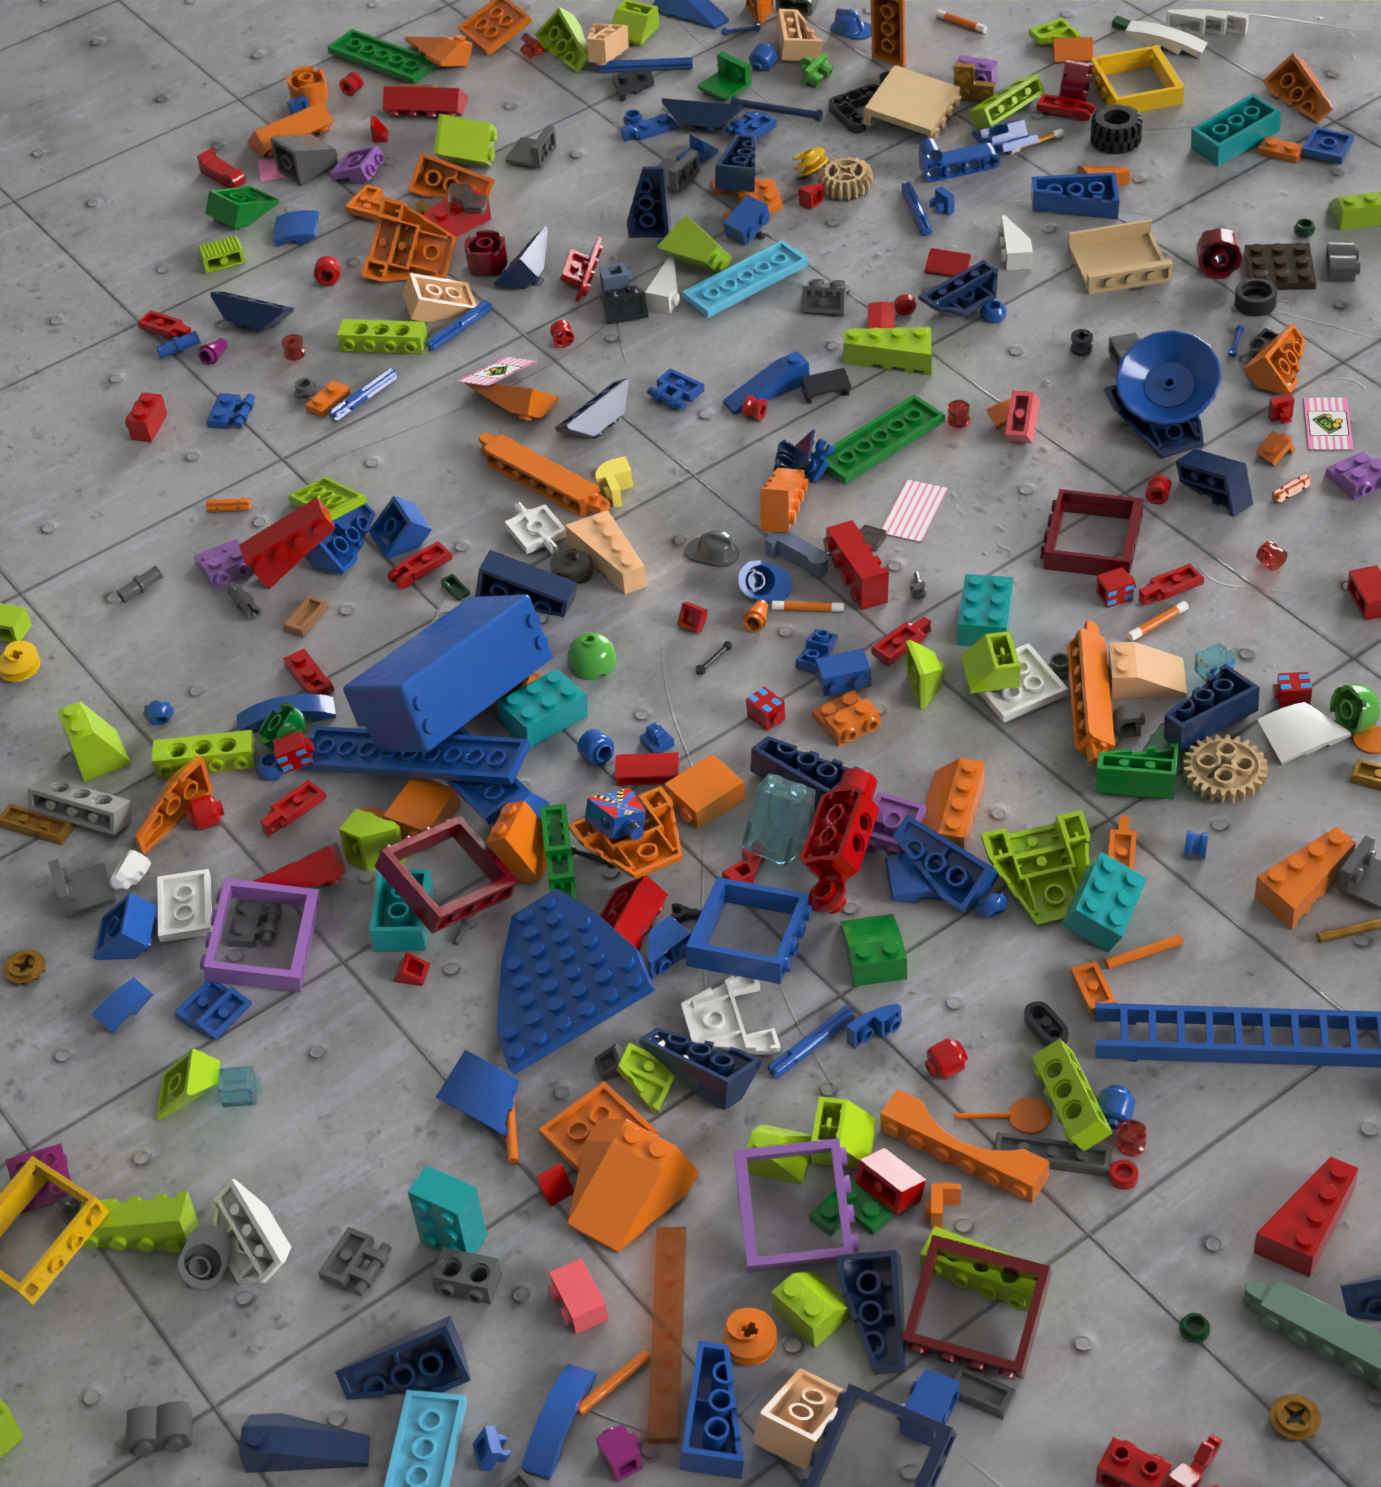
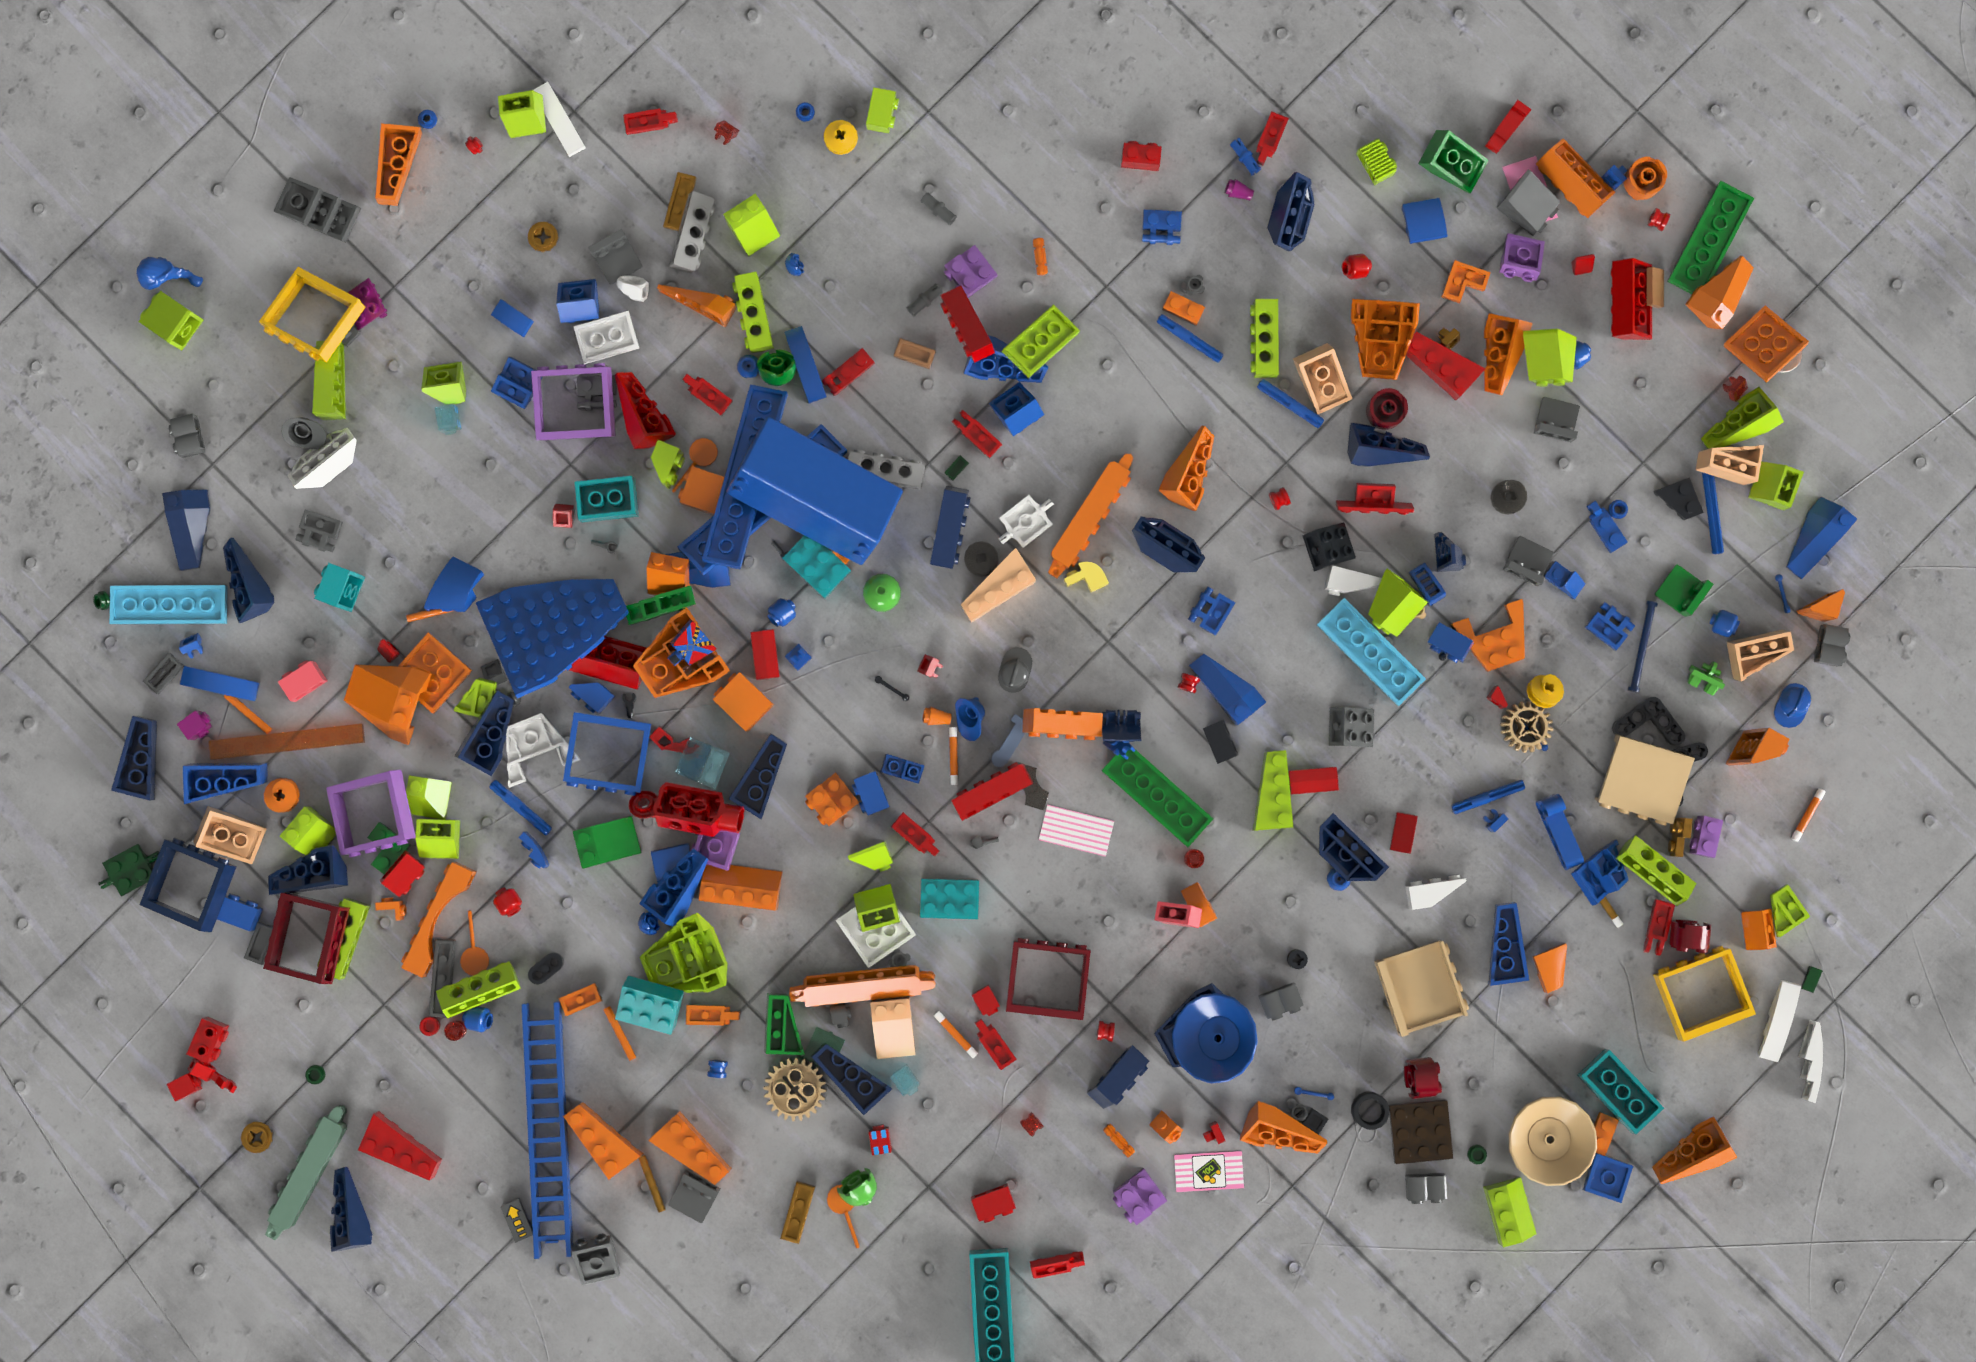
camera: 75 degrees right, 40 degrees up
red head [186,794,225,831] -> none
red brick [273,730,315,774] -> none
clear red wheel [282,334,306,361] -> none
dark red window [375,815,518,934] -> none
dark grey brick [431,1247,502,1304] -> none
clear smoke tile [447,183,488,214] -> none
sticker [458,357,537,386] -> none
sand blue brick [599,262,632,292] -> none
dark blue wedge [662,98,743,131] -> none
dark blue wedge [715,134,755,193] -> none
red brick [746,686,786,731] -> none
red tile [894,294,916,315] -> none
black tyre [1090,104,1142,154] -> none
white slope [1257,702,1351,765] -> none
none -> orange wedge [563,1102,644,1180]
none -> clear smoke piece [1490,480,1527,515]
none -> tan dish [1509,1097,1597,1186]

